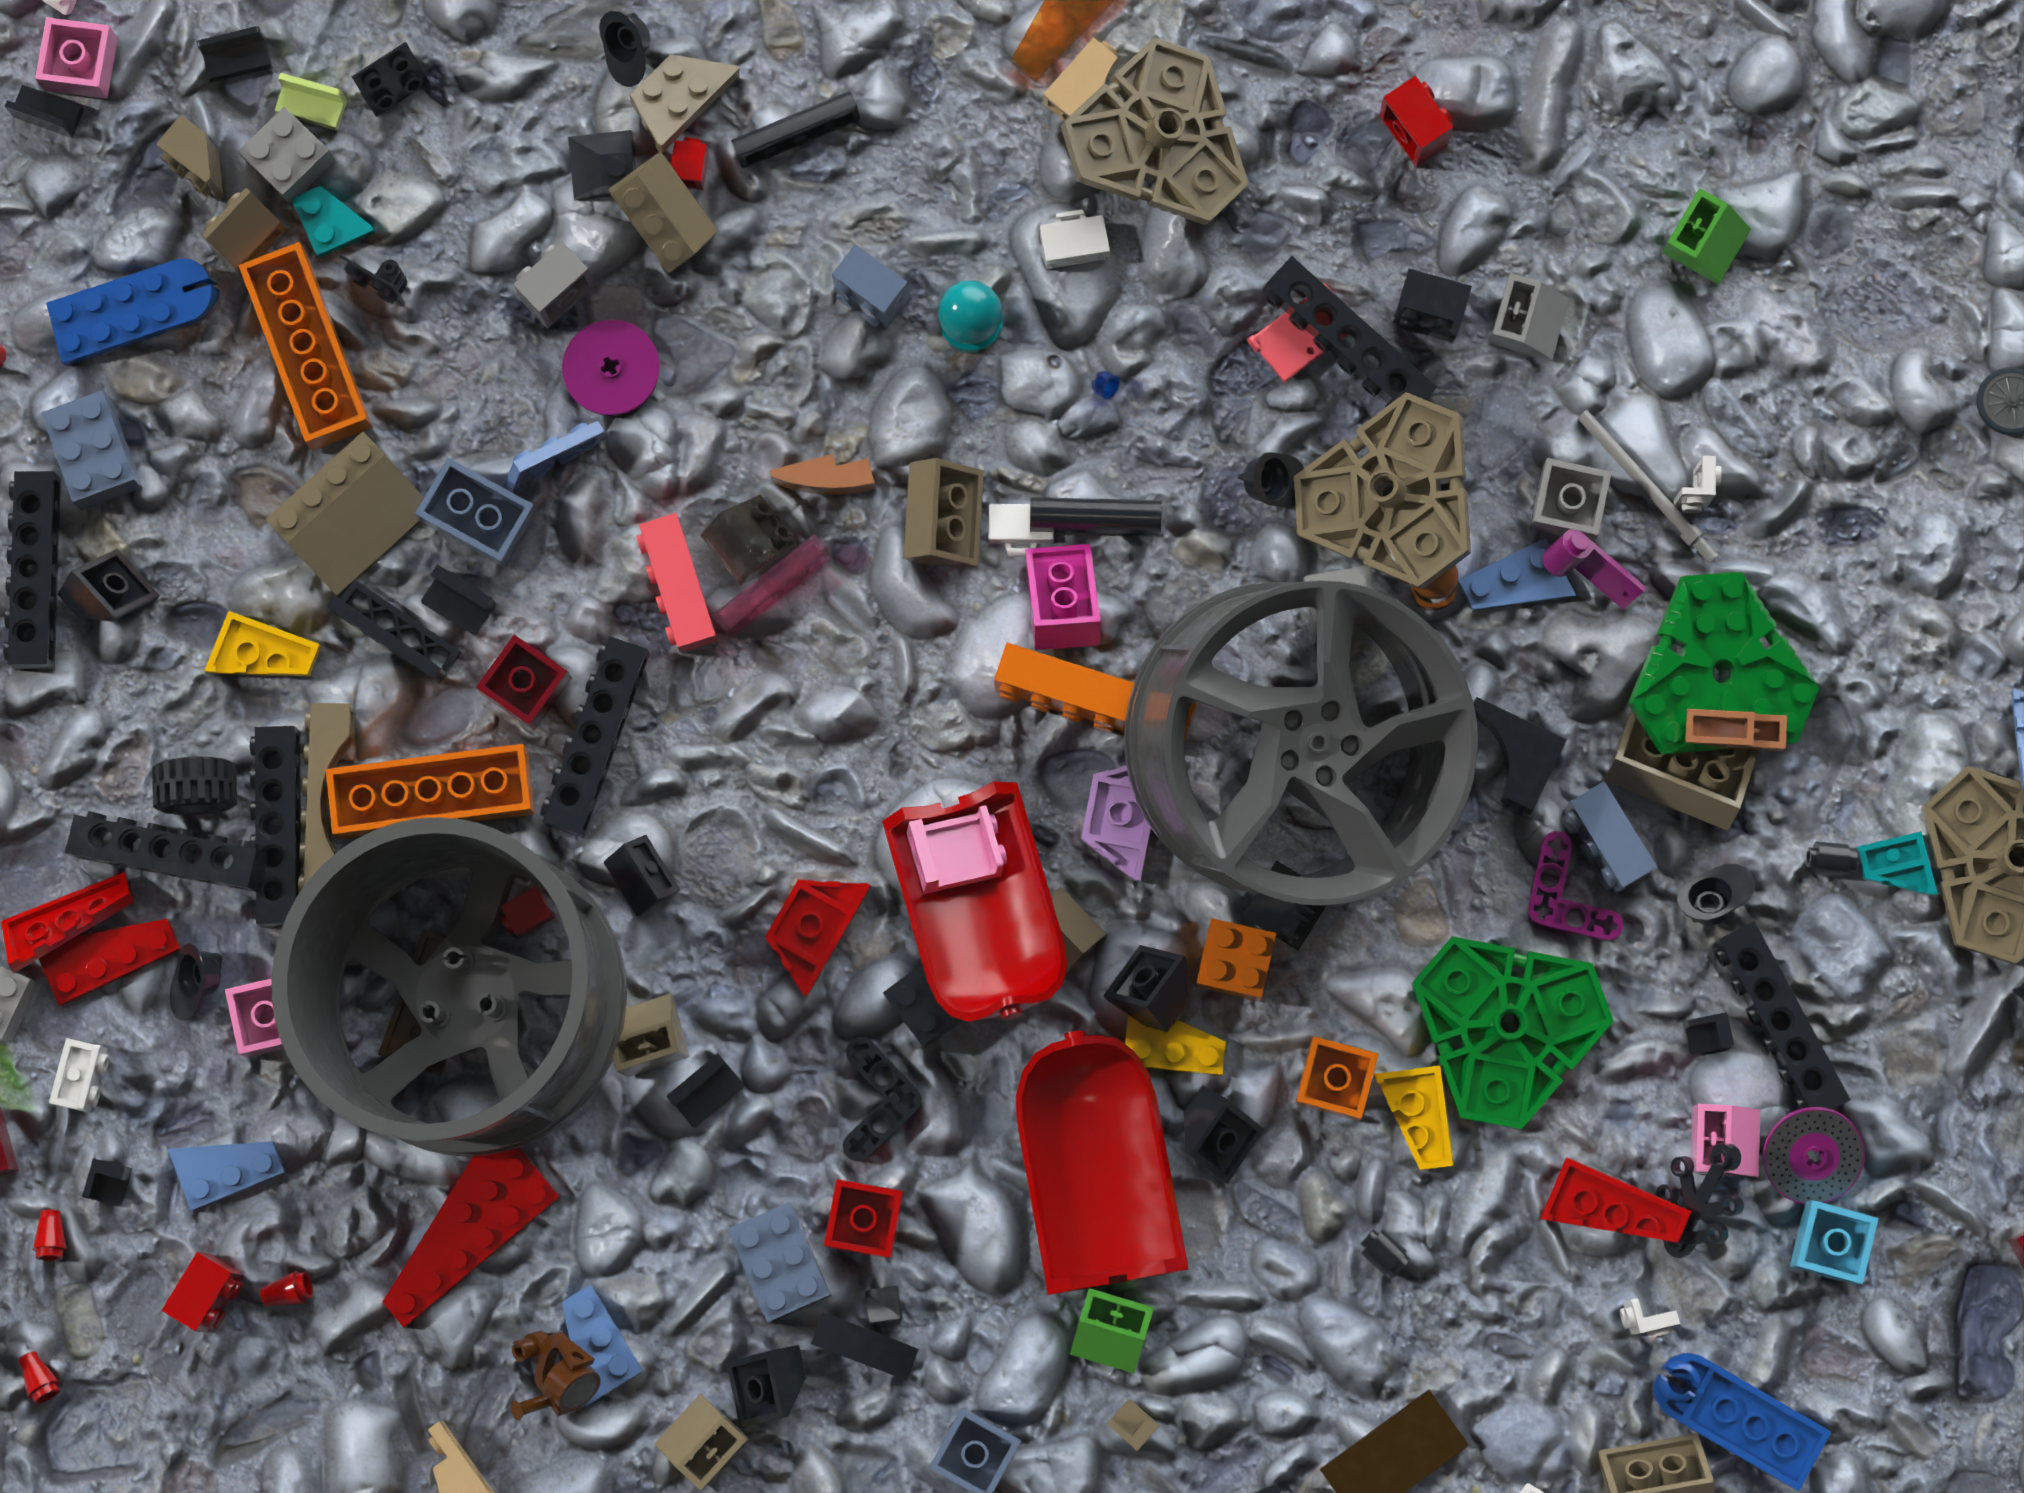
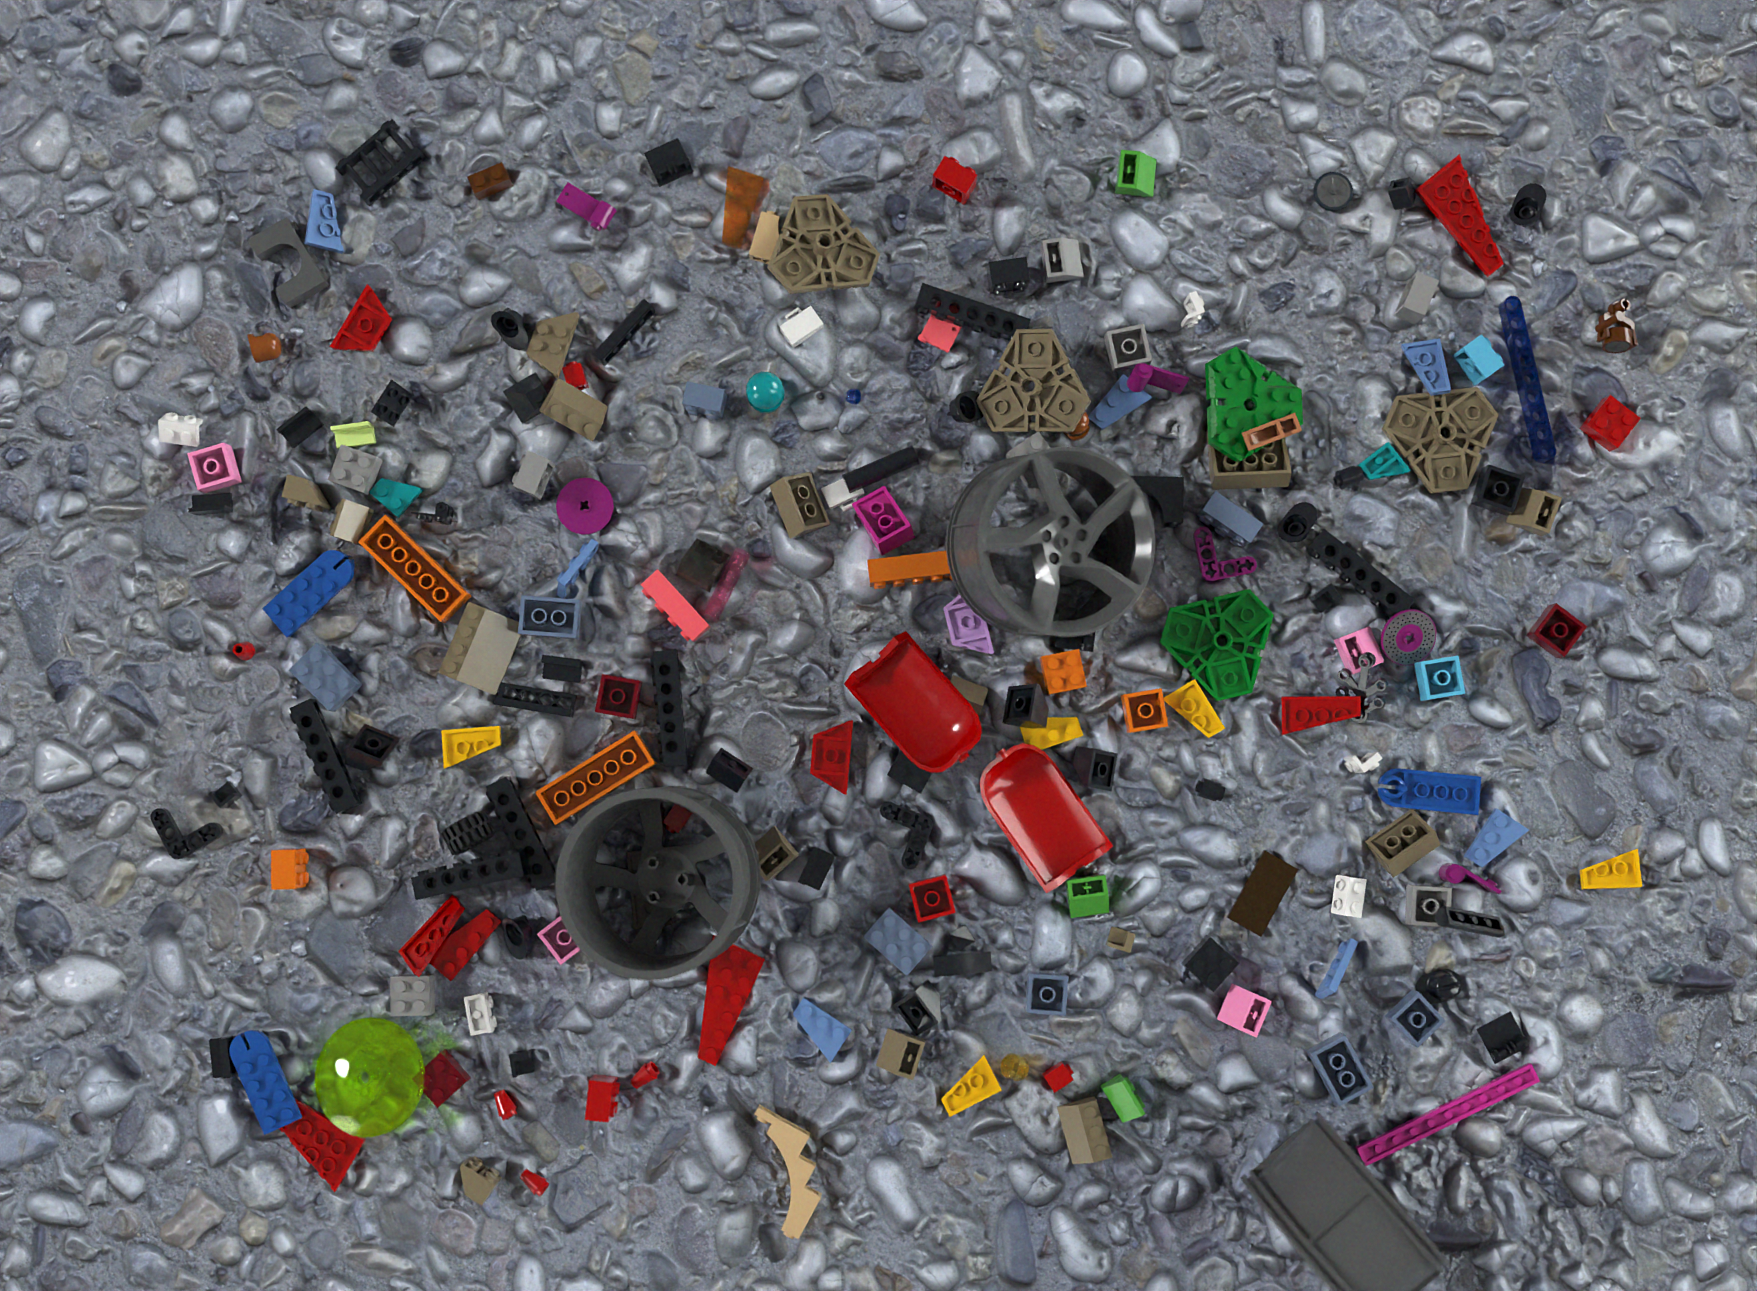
camera: 30 degrees left, 5 degrees up
medium blue wing [167,1141,287,1211] -> none
dark tan arch [298,703,356,893] -> none
reddish brown piece [510,1331,601,1420] -> none
nougat slope [770,454,876,495] -> none
bright pink panel [907,805,1007,894] -> none
light grey bar [1577,410,1719,563] -> none

